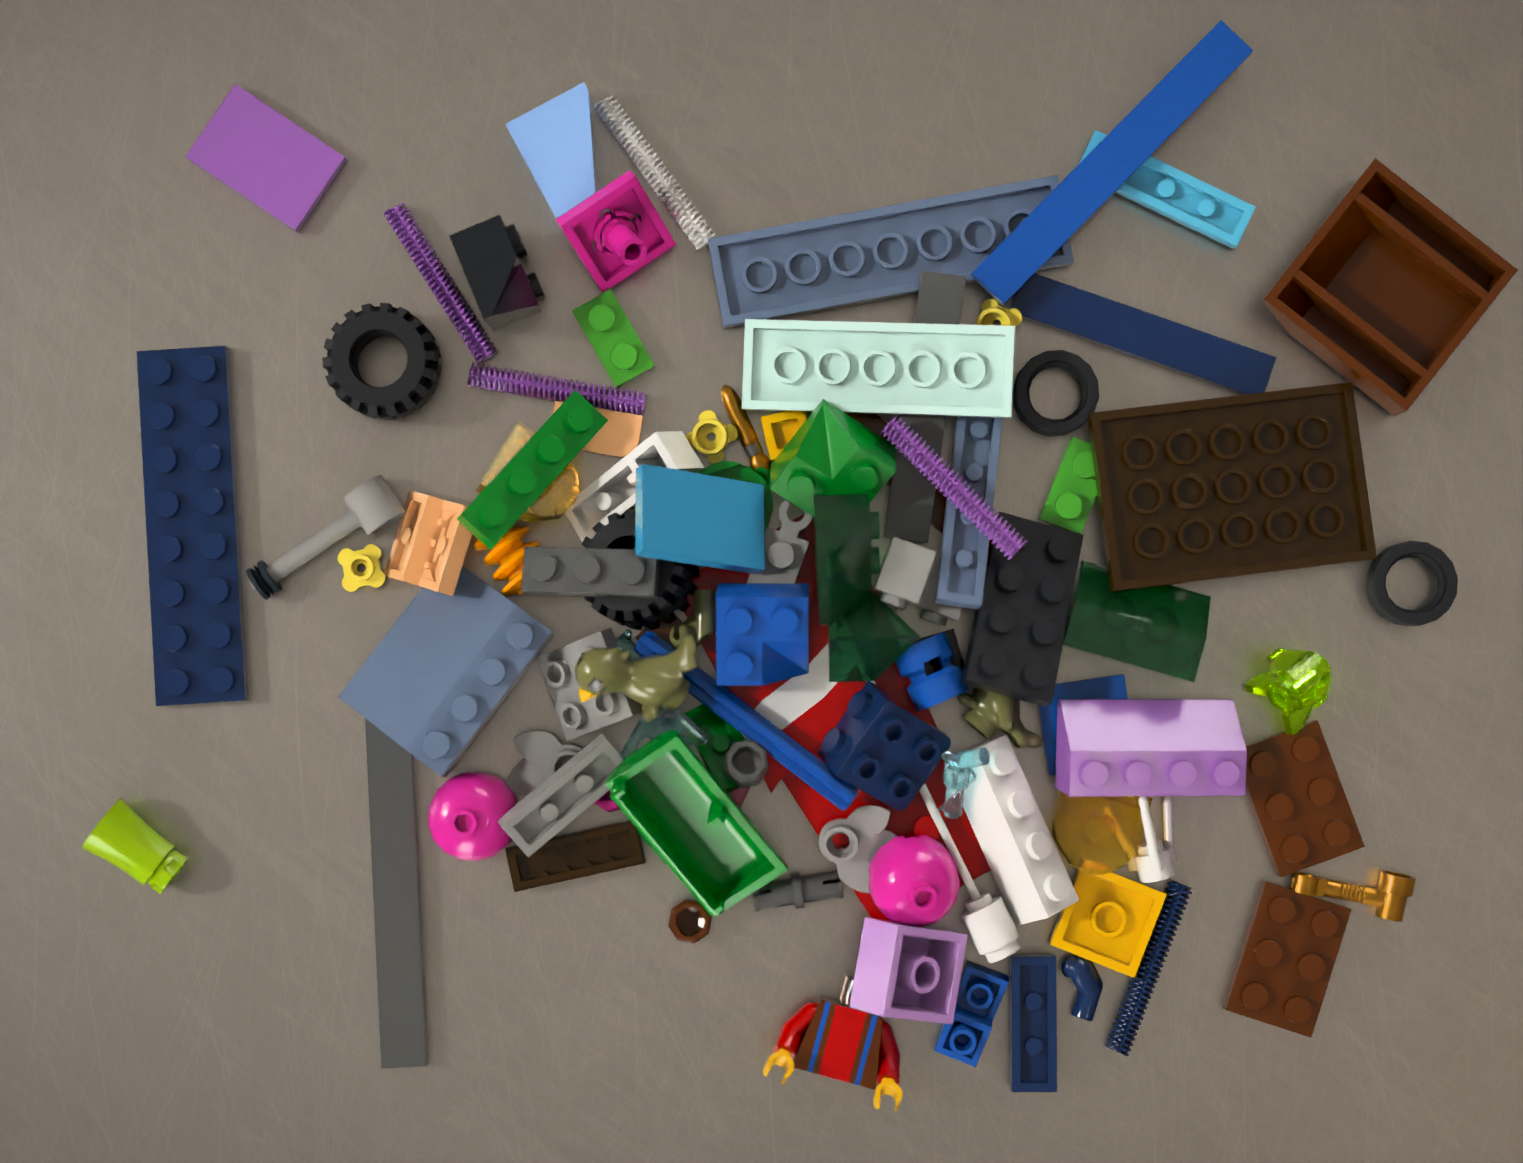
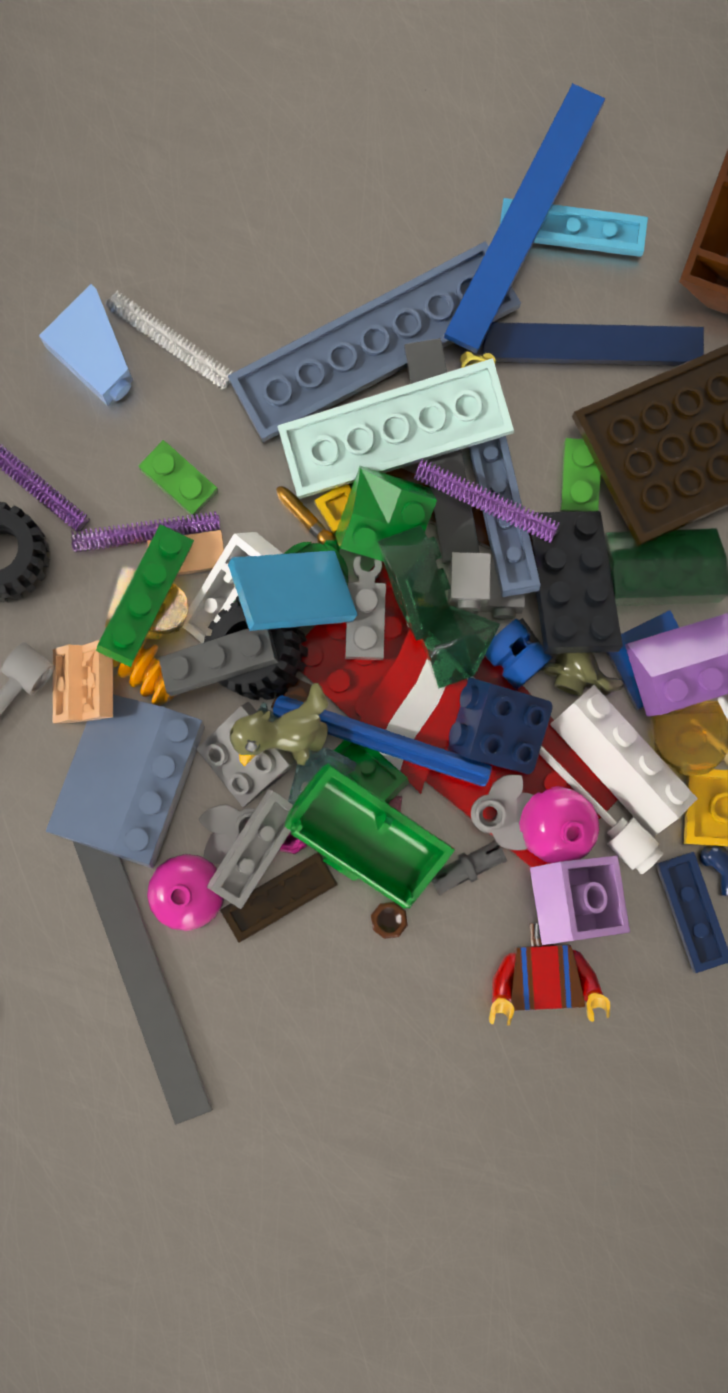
camera: 20 degrees left, 5 degrees down
light yellow plate [338,544,386,592] -> none
black slope [449,215,545,331] -> none
dark pink plate [555,170,676,293] -> none
olive arm [670,590,716,648] -> none
light yellow plate [686,410,738,463] -> none
blue slope [716,583,809,686] -> none
dark grey tile [724,740,768,787] -> none
blue slope [934,960,1009,1067] -> none
clear light blue piece [939,747,990,819] -> none
black tyre [1013,350,1099,437] -> none

